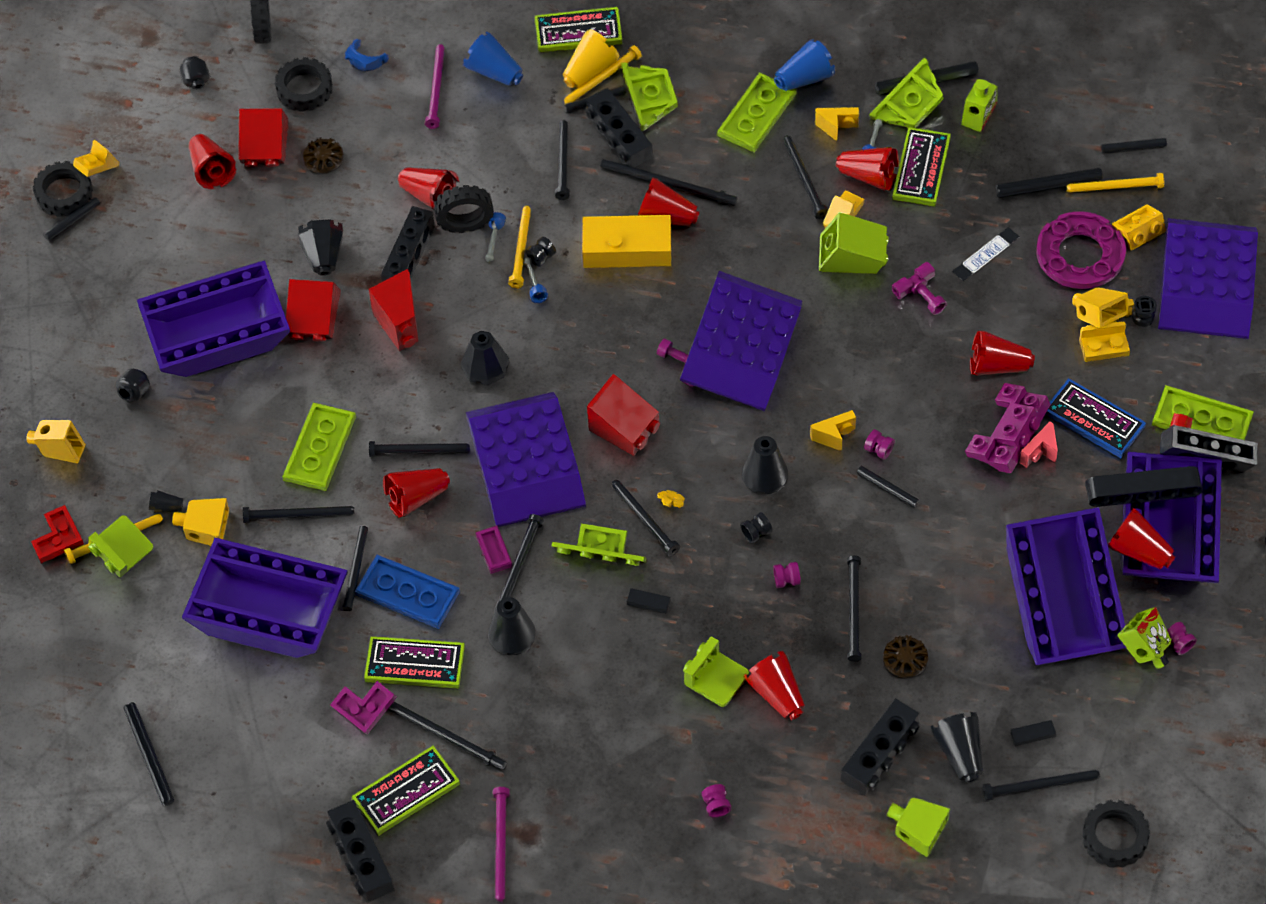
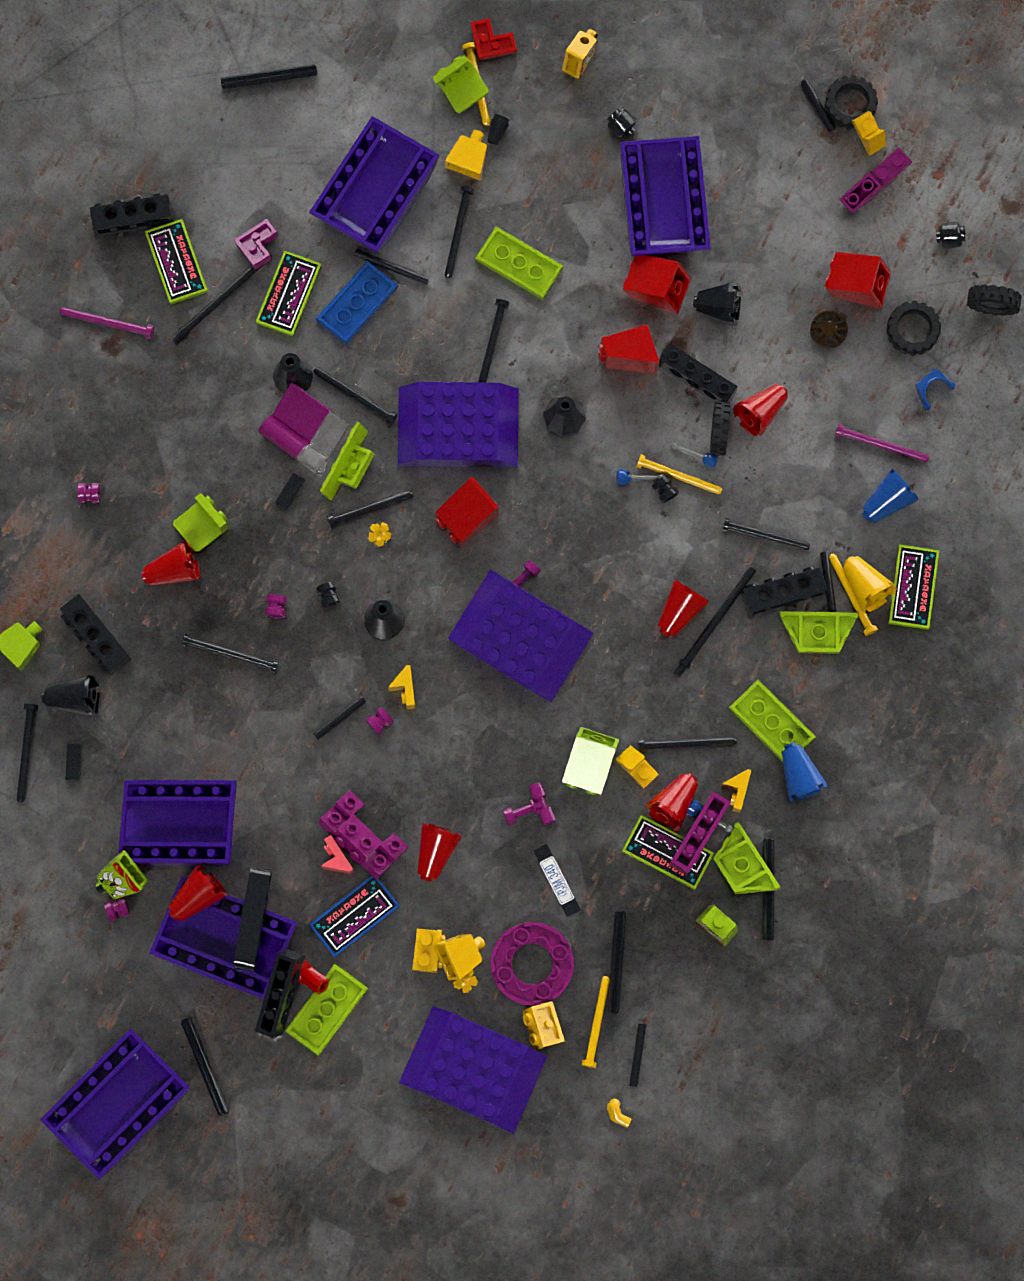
camera: 100 degrees right, 20 degrees up
red cone [189,134,237,190] -> none
red cone [383,468,450,518] -> none
magenta tile [475,525,512,574] -> none
yellow brick [582,215,671,268] -> none
dark brown wheel [883,635,928,678] -> none
black wheel [1132,296,1157,327] -> none
none -> magenta door [258,382,350,474]
none -> yellow arm [607,1099,631,1128]
none -> magenta brick [669,792,731,876]
none -> magenta slope [839,147,912,214]

